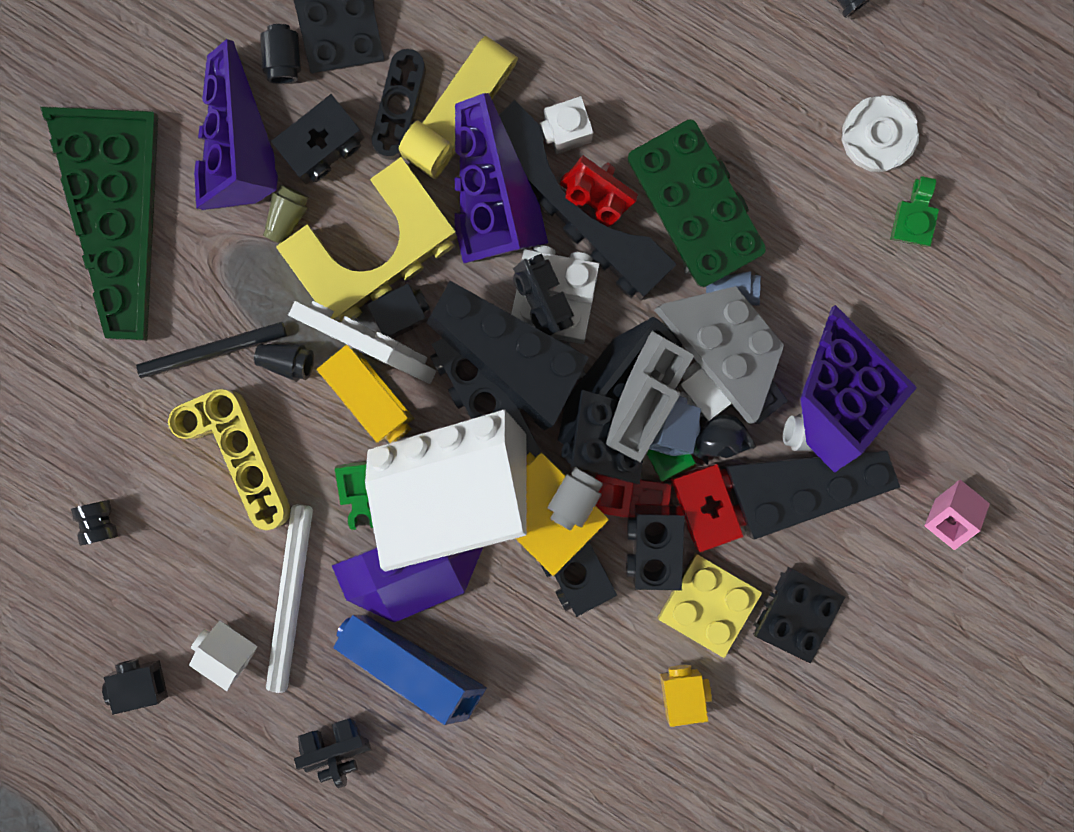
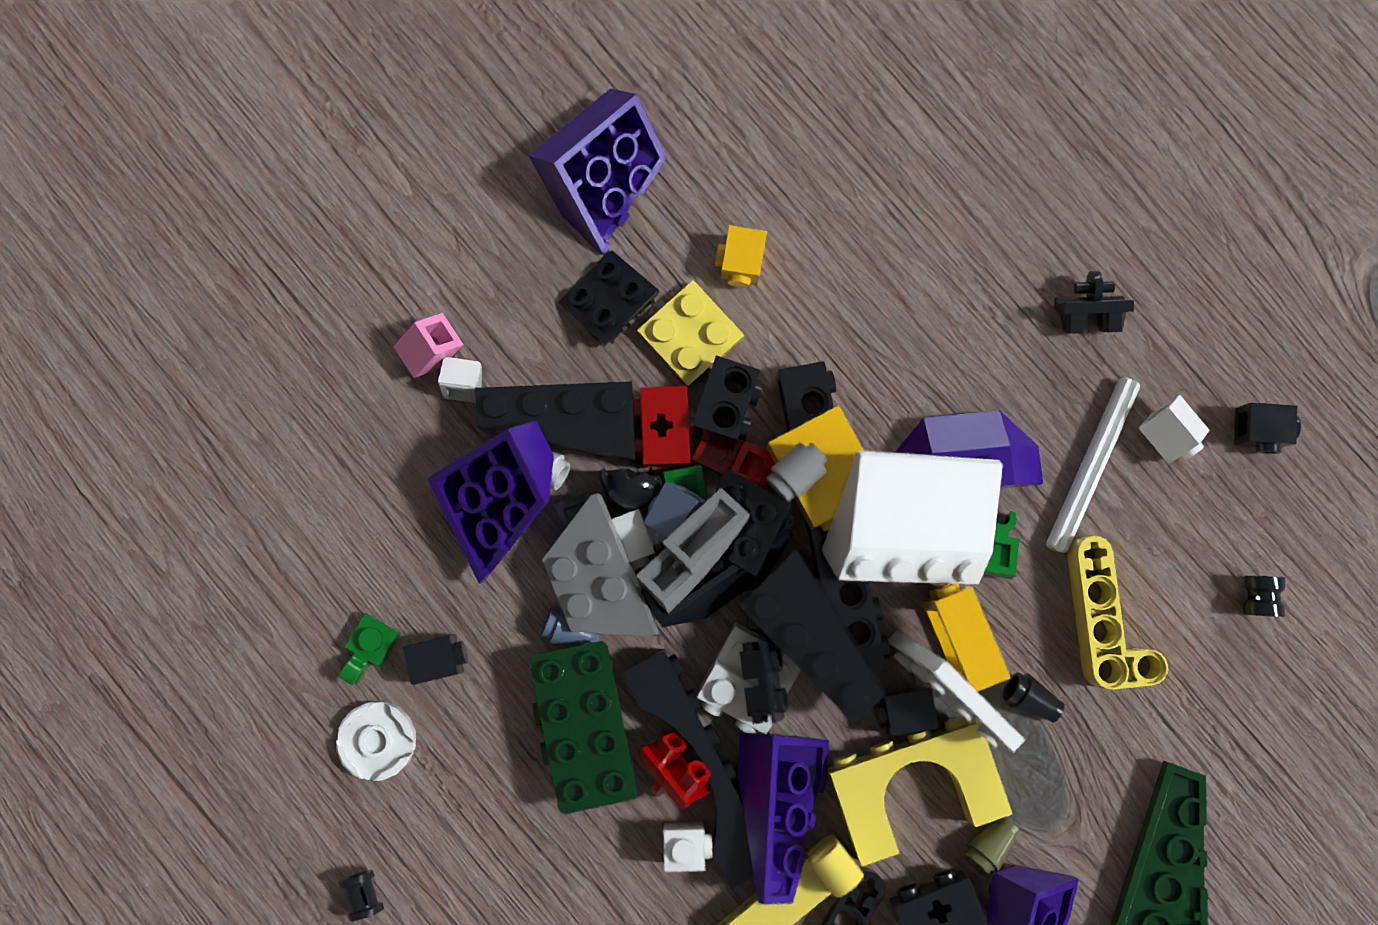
camera: 165 degrees left, 5 degrees down
black bar [136,322,287,378] -> none
blue slope [333,615,487,725] -> none
none -> black brick [403,634,468,685]
none -> white slope [438,357,482,403]
none -> dark purple wedge [529,89,667,255]

